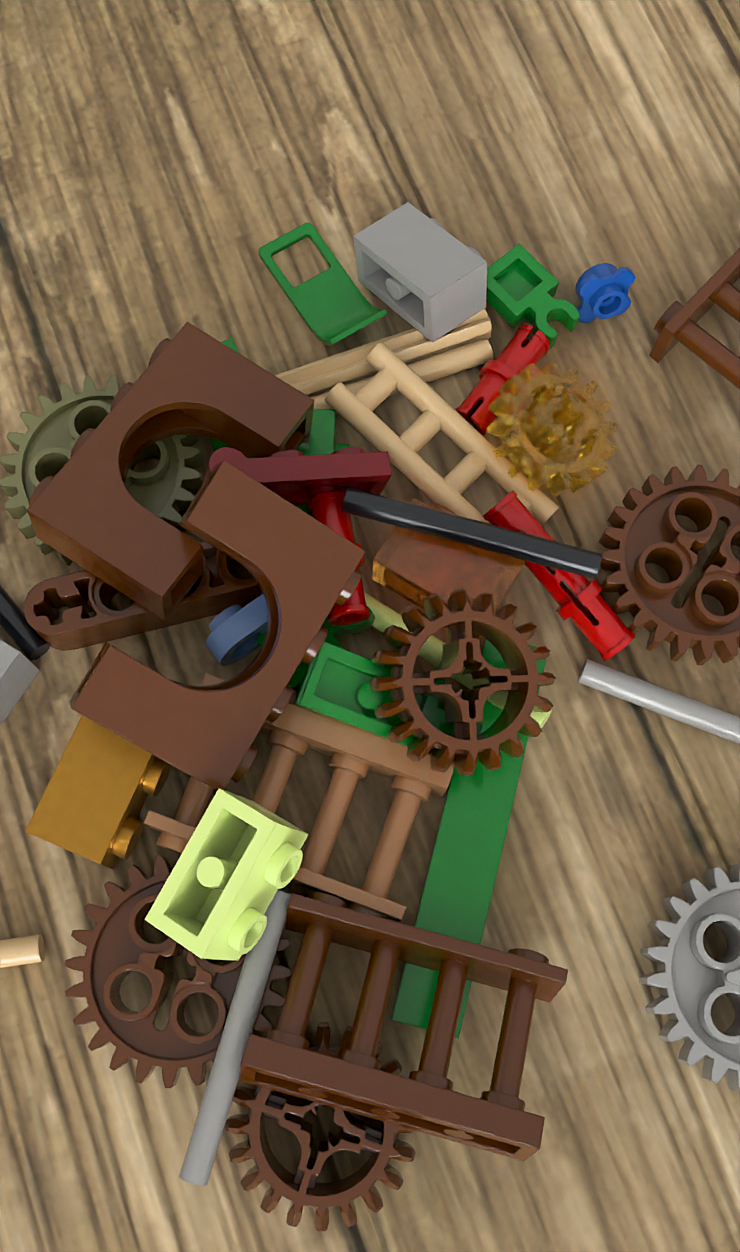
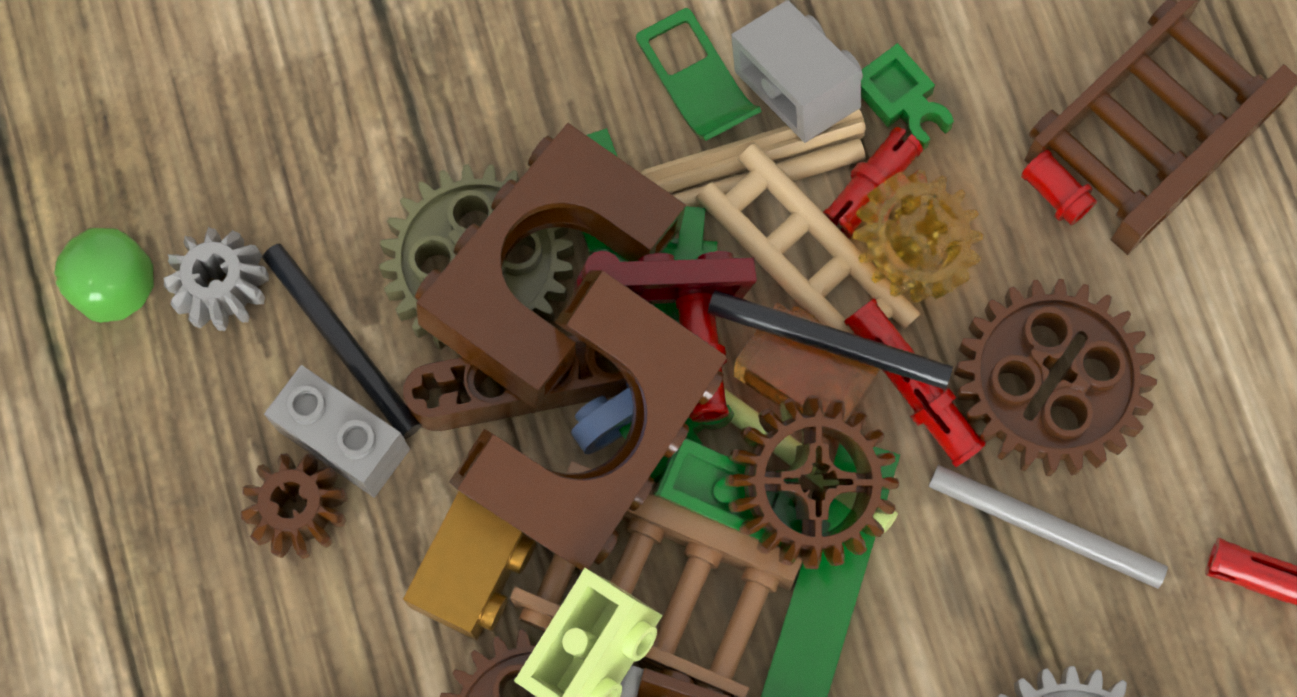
camera: 10 degrees right, 0 degrees up
blue plate [575,263,635,323] -> none
none -> red pin [1021,149,1097,226]

